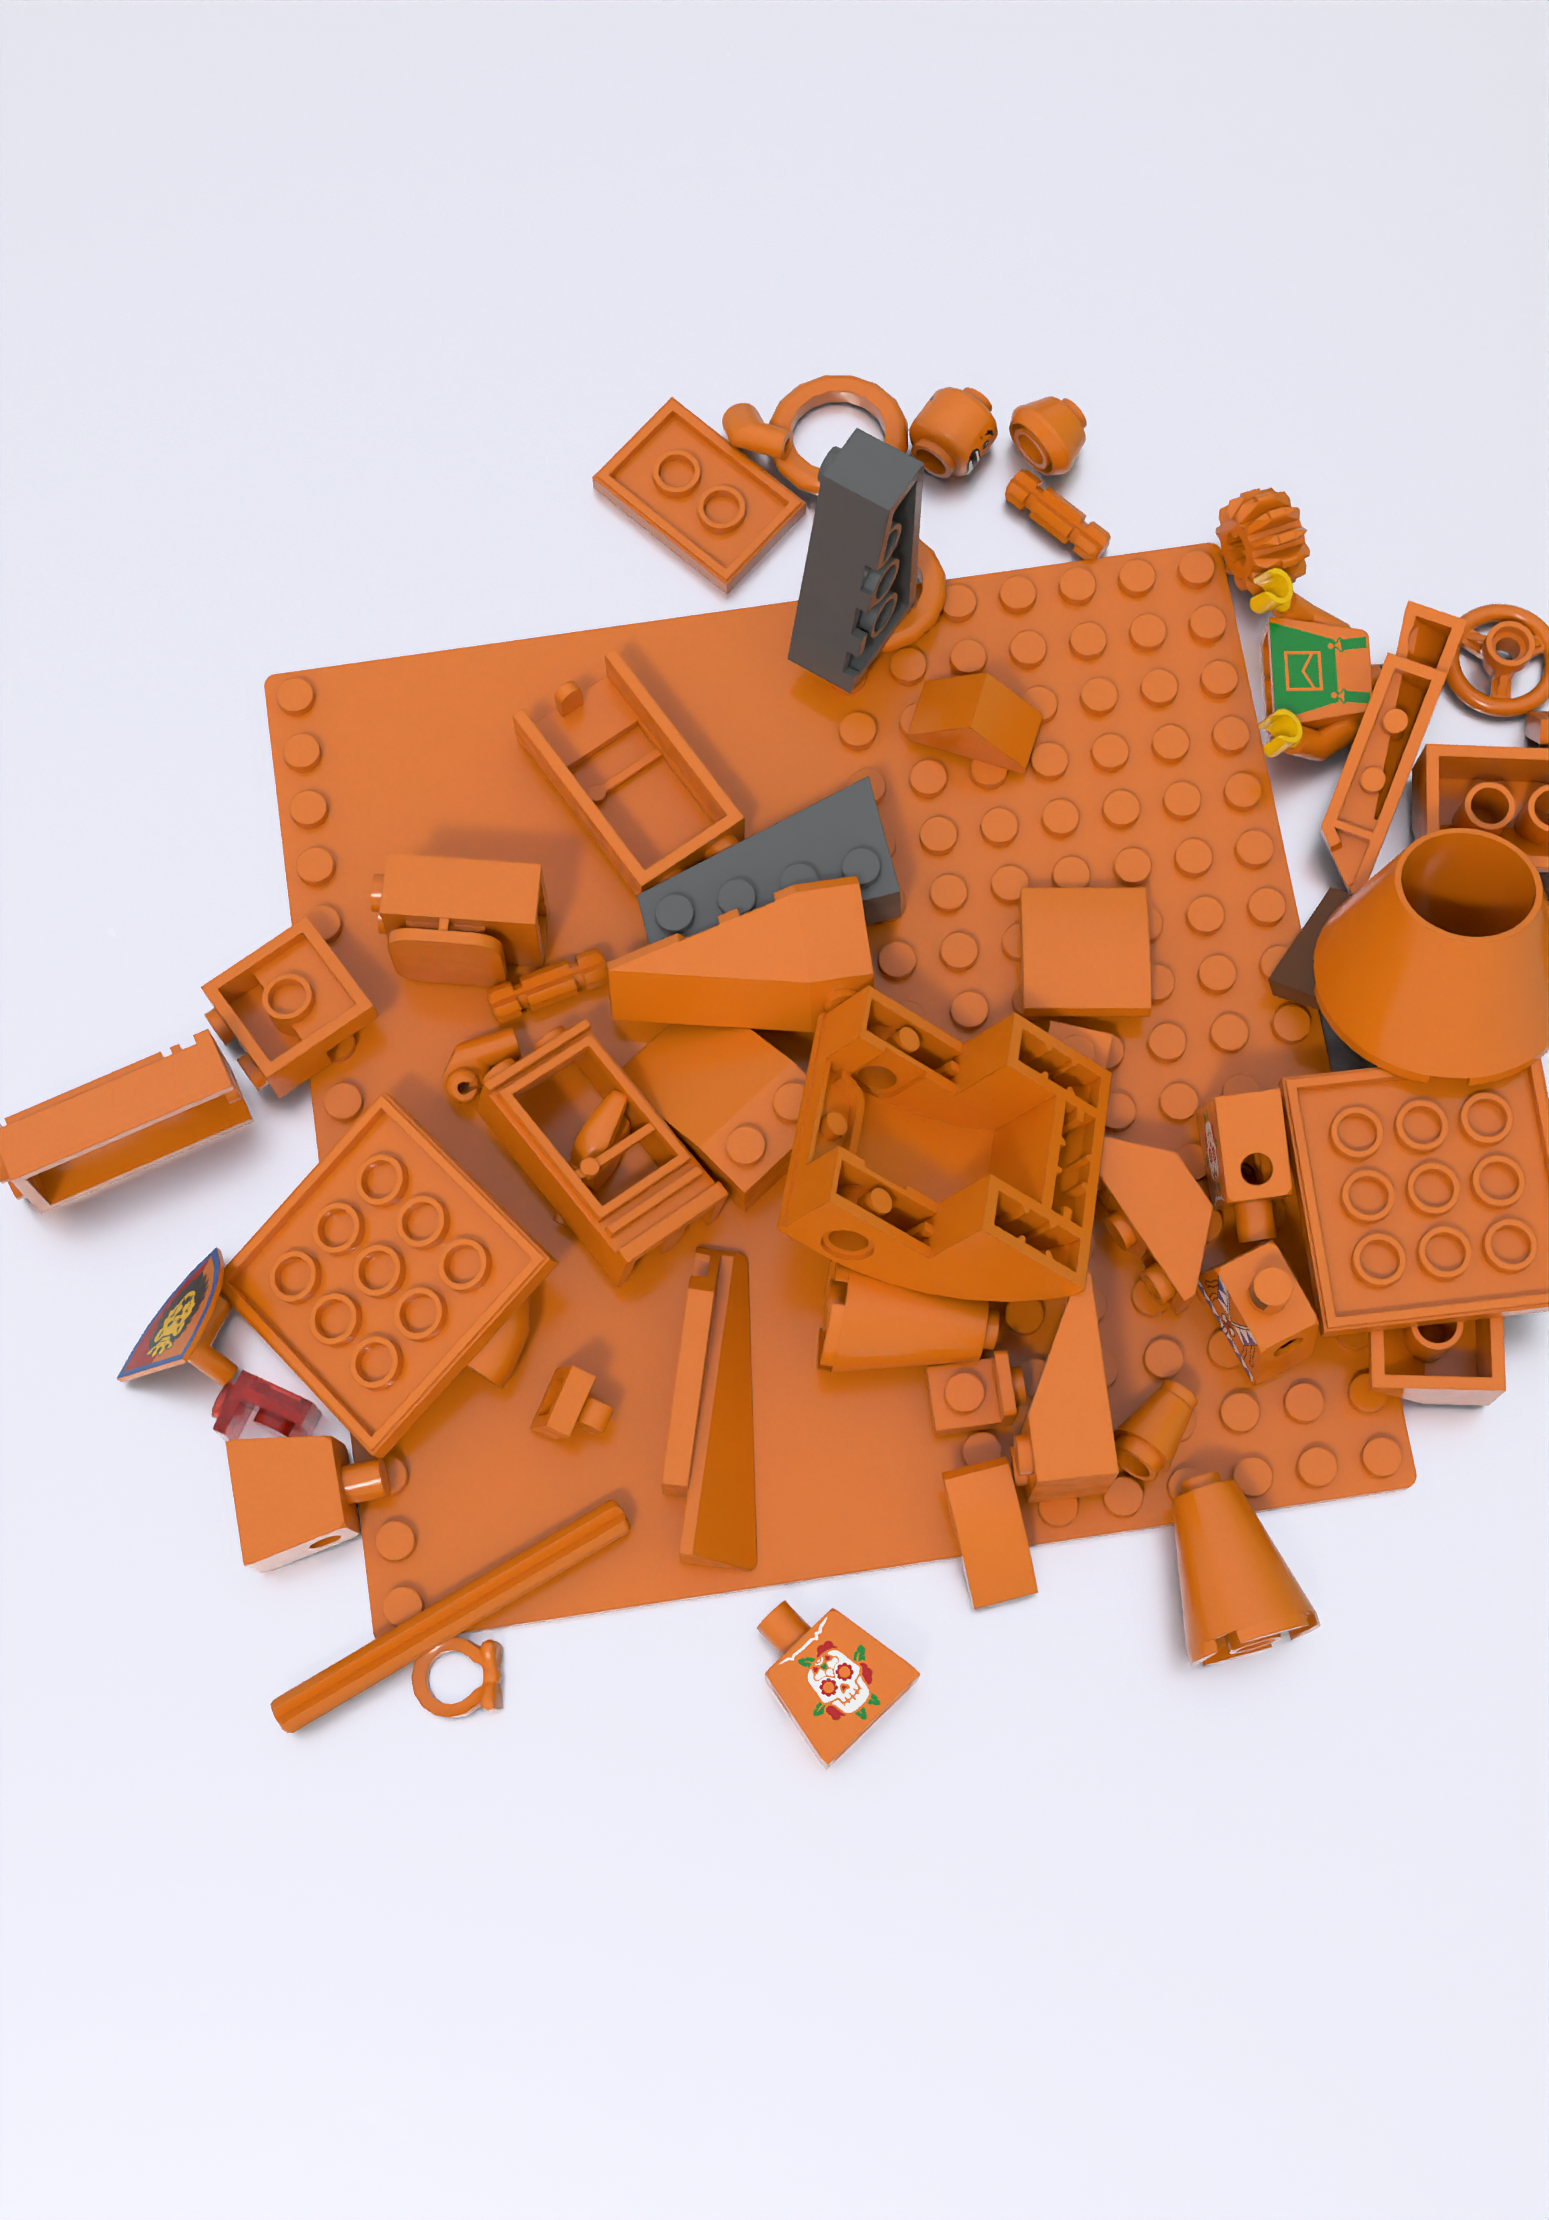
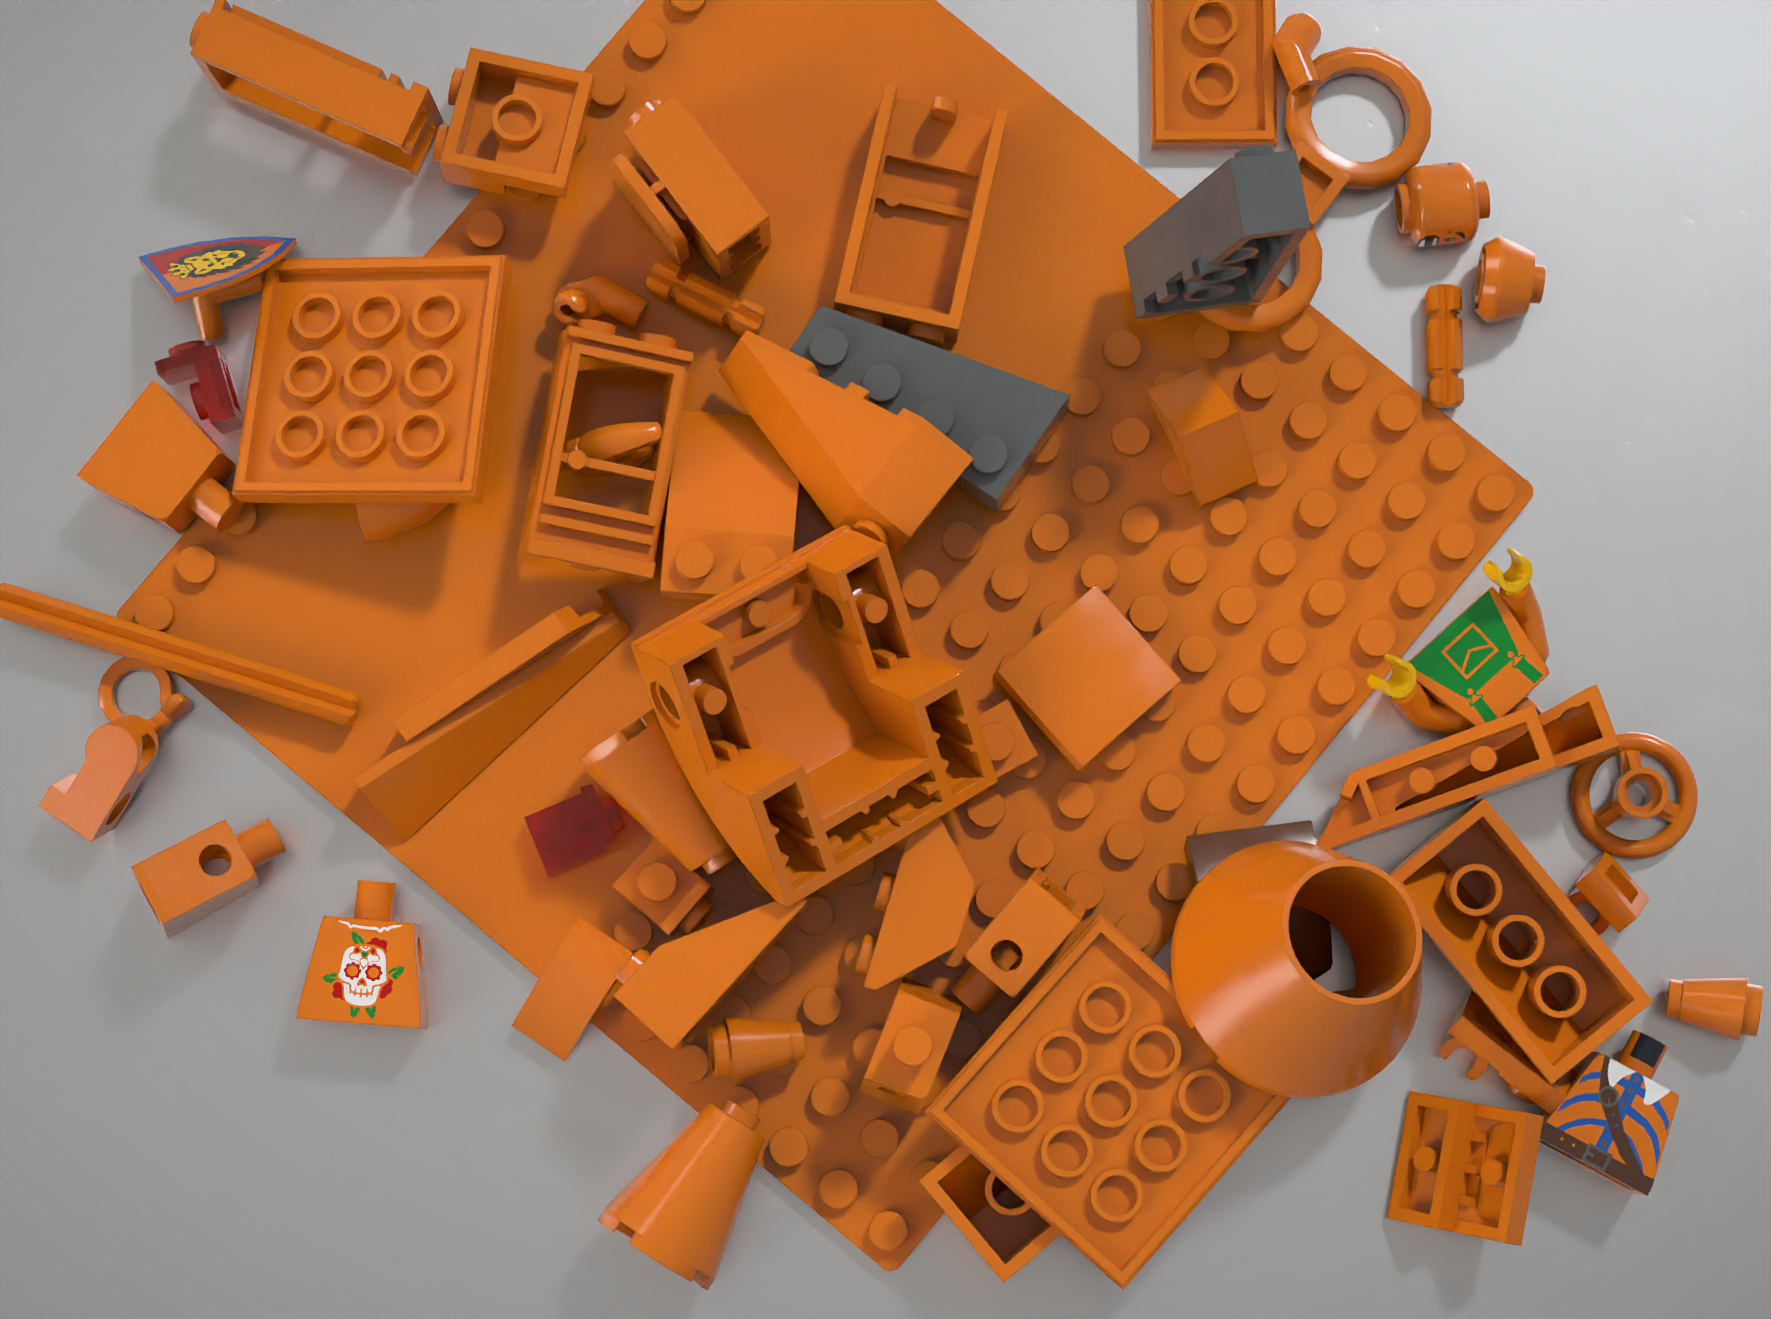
camera: 45 degrees right, 10 degrees up
orange tile [530,1365,614,1439] -> none
orange gear [1215,487,1310,596] -> none
none -> orange leg [39,715,159,842]
none -> orange torso [131,818,286,938]
none -> clear red bracket [524,783,626,879]

